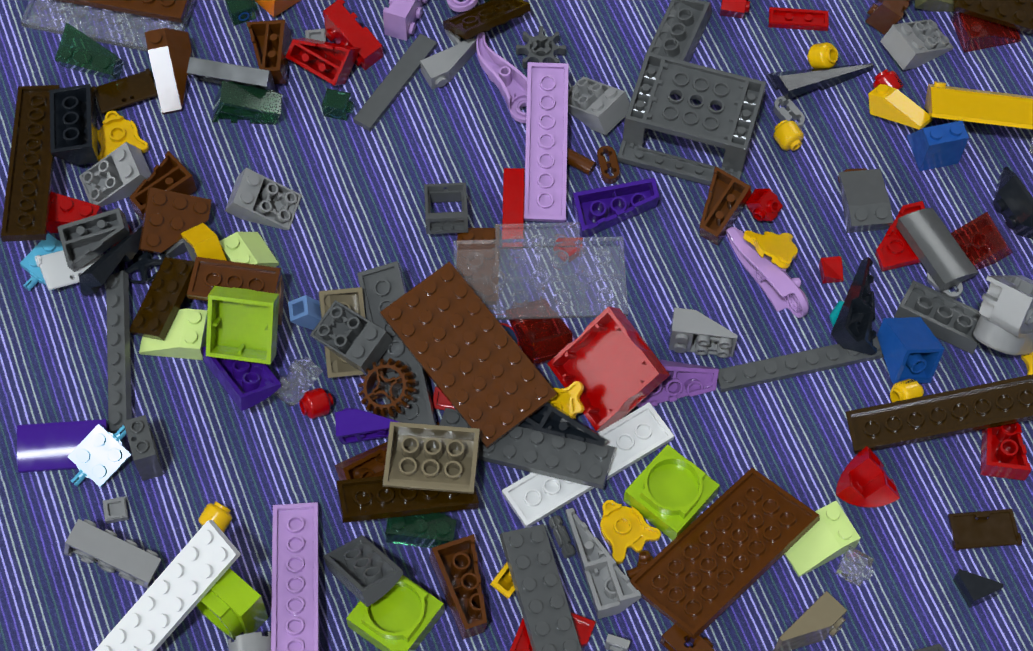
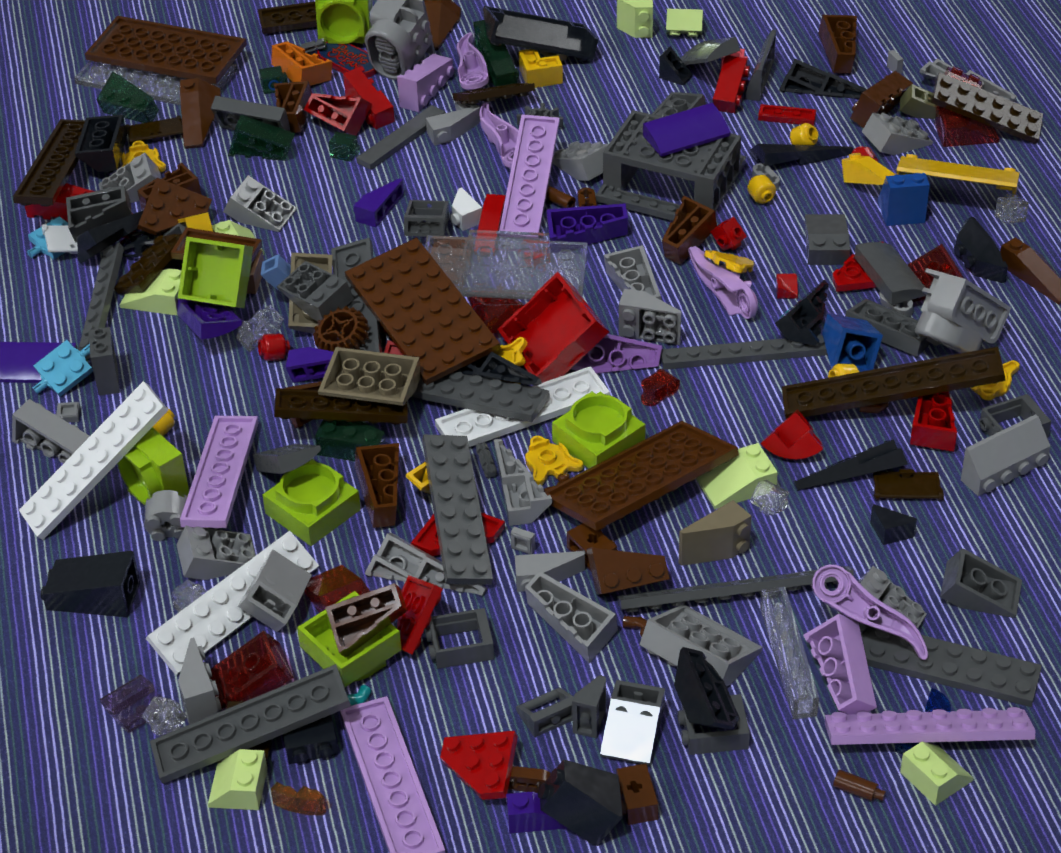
camera: 10 degrees right, 20 degrees down
none -> dark purple slope [353,178,404,227]
none -> white slope [451,188,482,231]
none -> light grey wedge [603,245,662,300]
none -> clear red piece [641,369,680,406]
none -> dark purple slope [643,103,731,157]
none -> black wedge [793,439,908,490]

